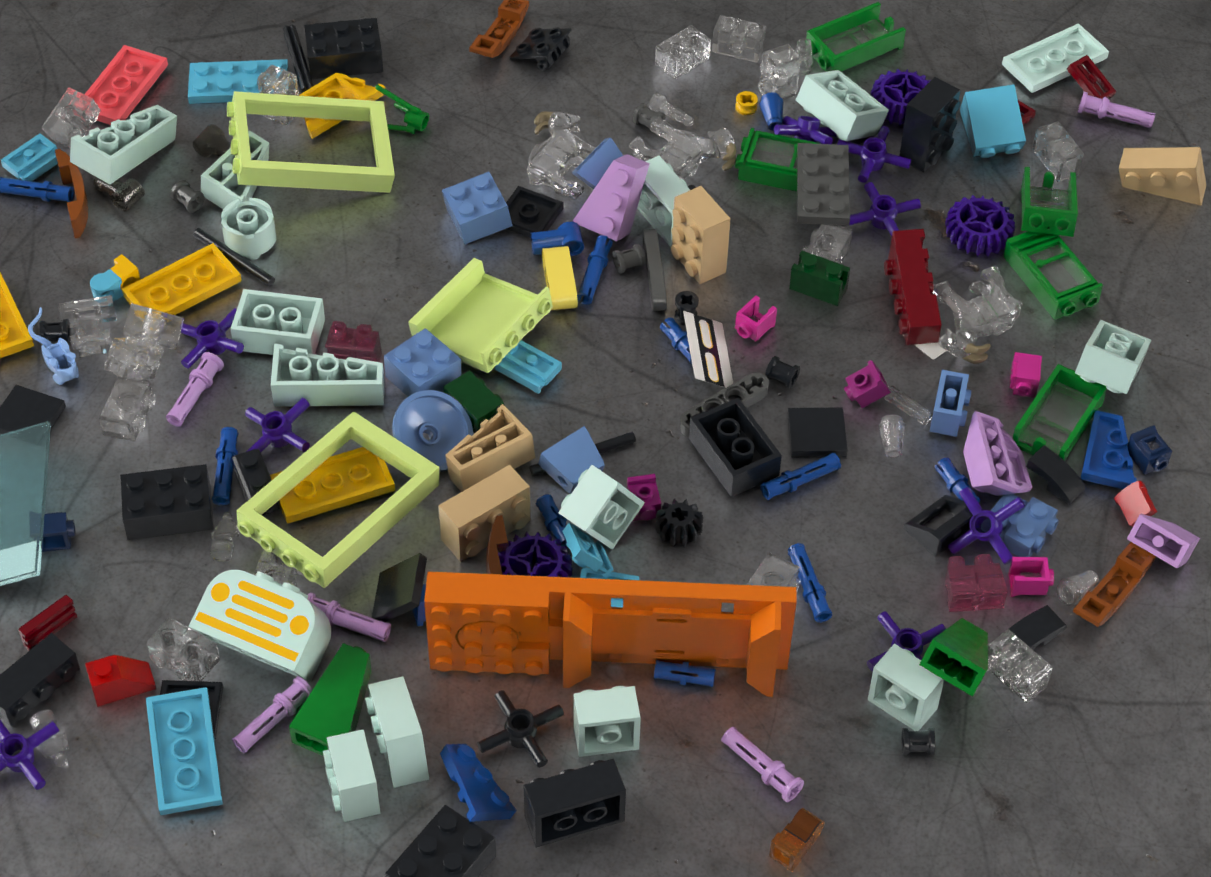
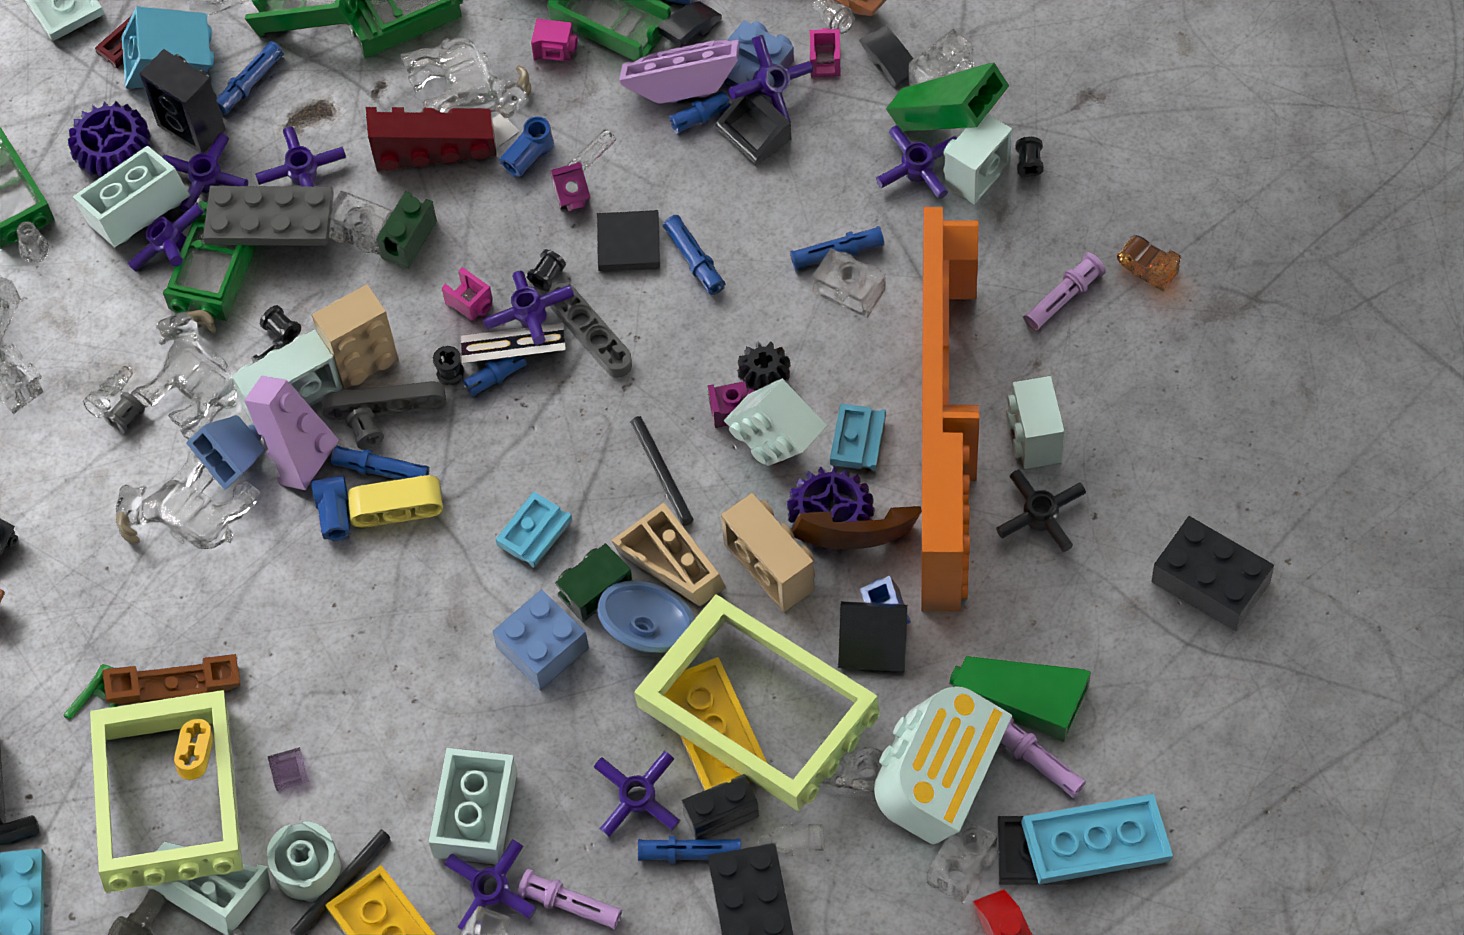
camera: 85 degrees left, 10 degrees up
clear brick [257,64,299,126] -> none
light aqua wedge [271,344,385,407] -> none
yellow wing [298,72,386,139] -> none
lavender pin [308,592,391,642] -> none
light aqua brick [323,729,381,822] -> none
clear pink hips [325,321,382,362] -> none
light aqua wedge [365,676,429,788] -> none
yellowish green panel [408,258,553,373] -> none
blue wing [440,744,517,822] -> none
medium blue brick [442,172,512,245] -> none
black tile [506,186,564,238] -> none
black brick [523,759,626,848] -> none
blue pin [535,494,568,548] -> none
medium blue torso [538,426,605,494] -> none
medium azure plate [563,522,614,578] -> none
blue pin [654,660,716,687] -> none
black brick [689,398,782,497] -> none
yellow bush [735,91,758,115] -> none
clear brick [758,44,801,100] -> none
blue cone [759,92,784,131] -> none
clear cone [878,415,906,458] -> none
medium blue brick [930,370,972,437] -> none
clear pink hips [944,554,1008,612] -> none
dark purple gear [945,195,1016,257] -> none
none -> dark orange slope [102,654,240,705]
none -> yellow beam [174,719,213,780]
none -> blue pin [217,41,284,115]
none -> black bush [259,305,301,346]
none -> clear purple tile [267,747,309,791]
none -> dark purple bar [483,271,575,345]
none -> blue piece [499,116,554,177]

